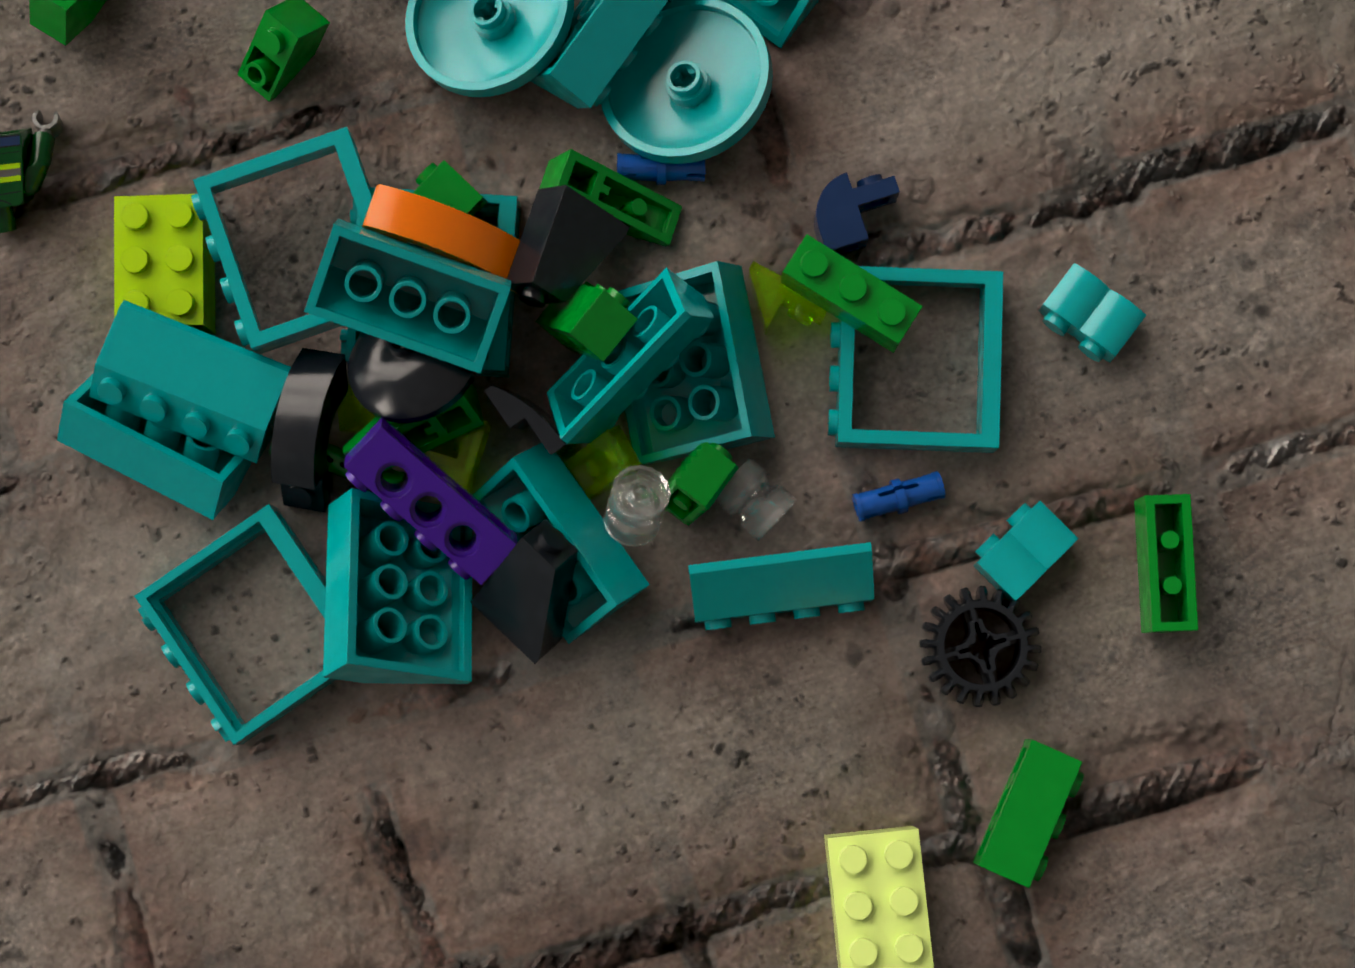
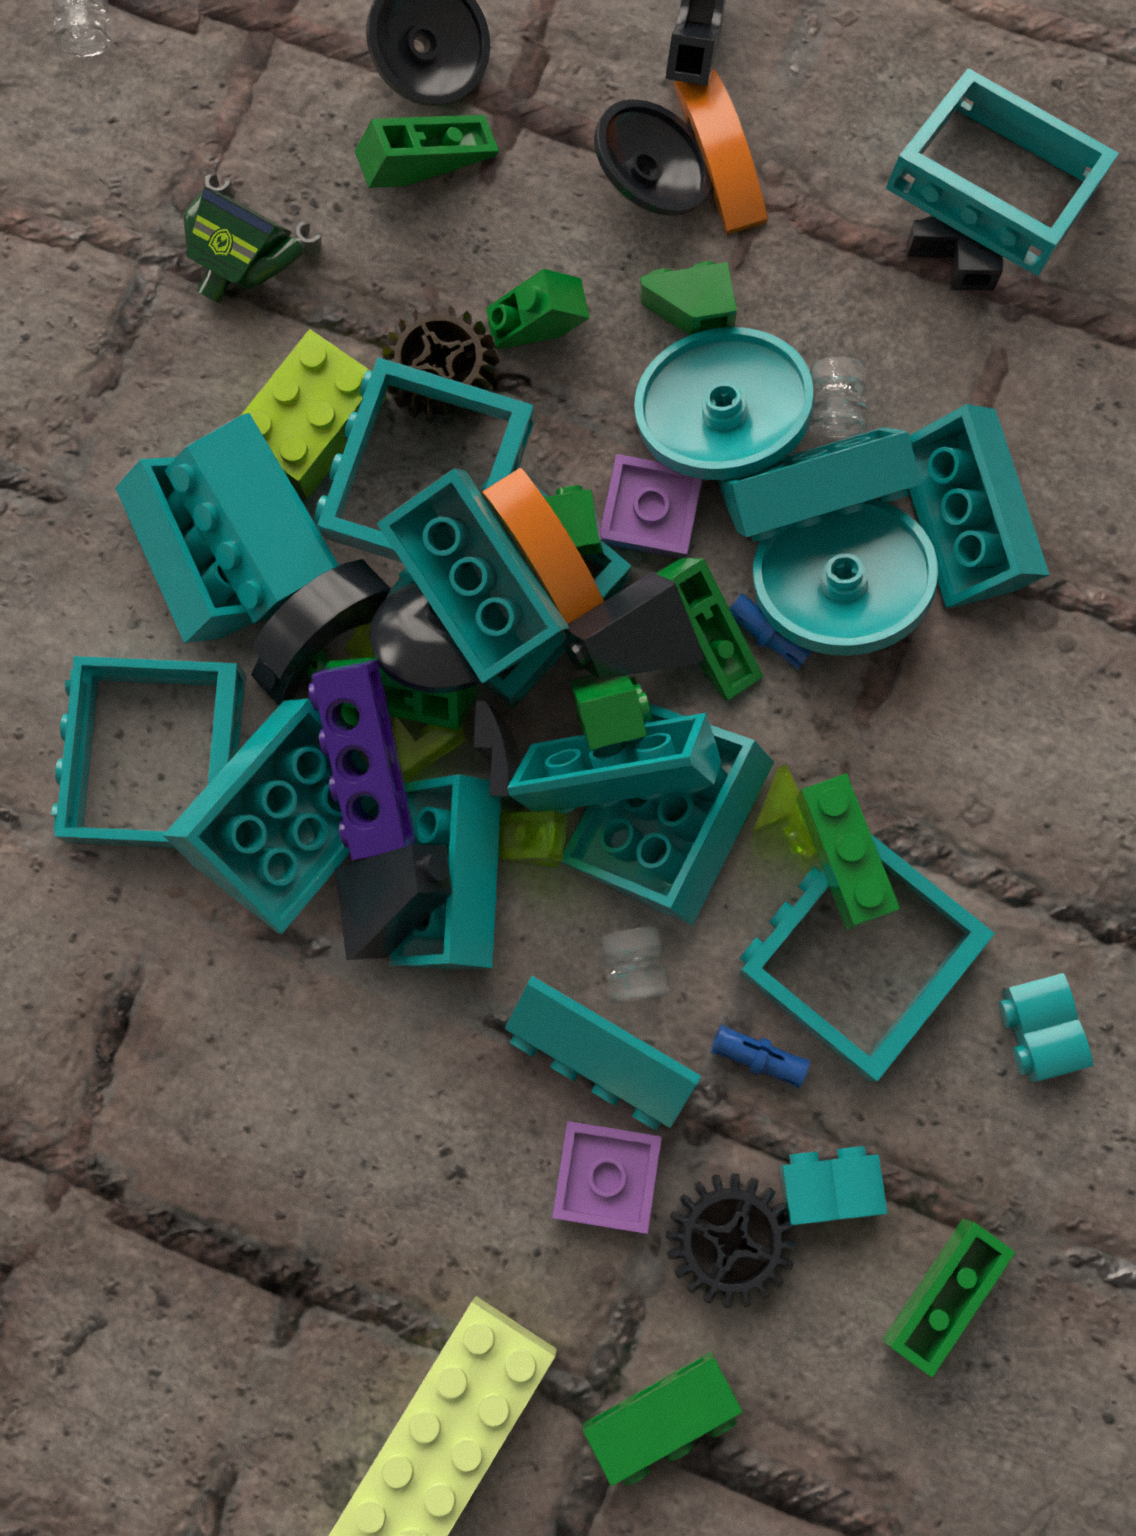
camera: 40 degrees right, 5 degrees down
clear wheel [603,465,671,547] -> none
green brick [655,442,739,526] -> none
dark blue brick [814,172,900,255] -> none
none -> dark brown gear [381,304,500,424]
none -> medium lavender plate [552,1121,662,1234]
none -> medium lavender plate [600,454,702,558]

